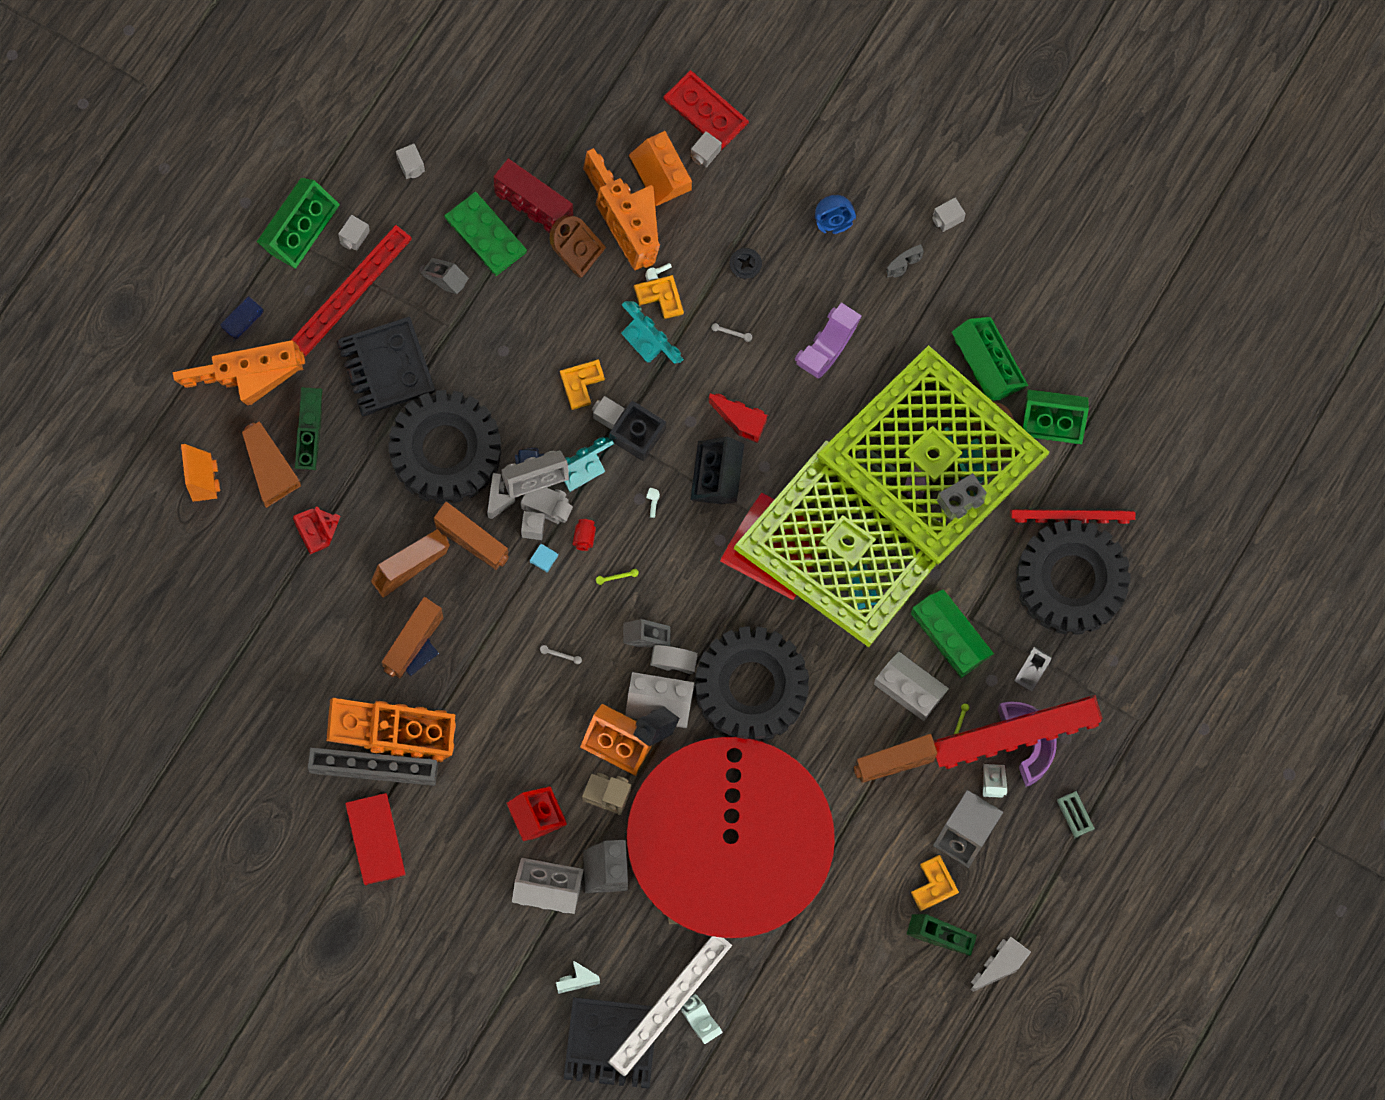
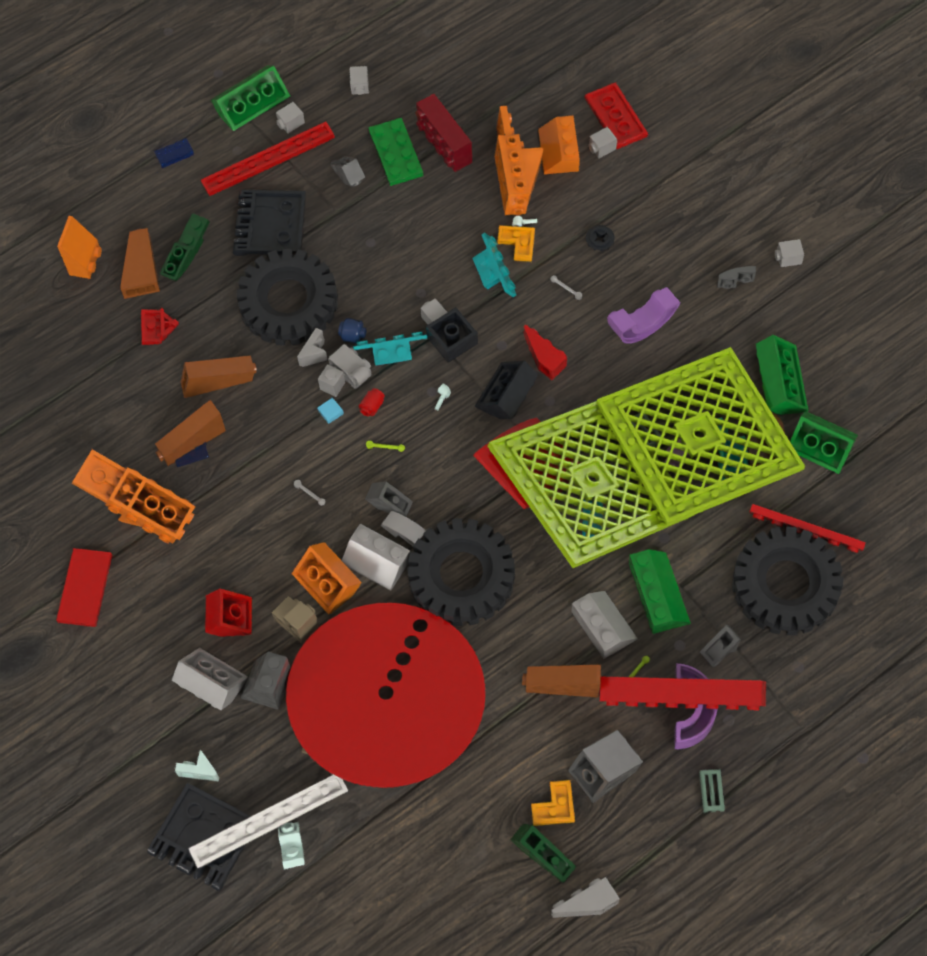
camera: 30 degrees right, 10 degrees down
orange wedge [173,340,305,406] -> none
dark grey brick [308,748,438,786] -> none
dark orange slope [434,502,509,570] -> none
light grey slope [501,450,569,499] -> none
reddish brown tile [550,215,606,278] -> none
light orange tile [560,359,605,410] -> none
black brick [633,707,680,746] -> none
blue cylinder [815,195,856,234] -> none
dark grey brick [936,473,987,520] -> none
light aqua slope [983,764,1007,797] -> none

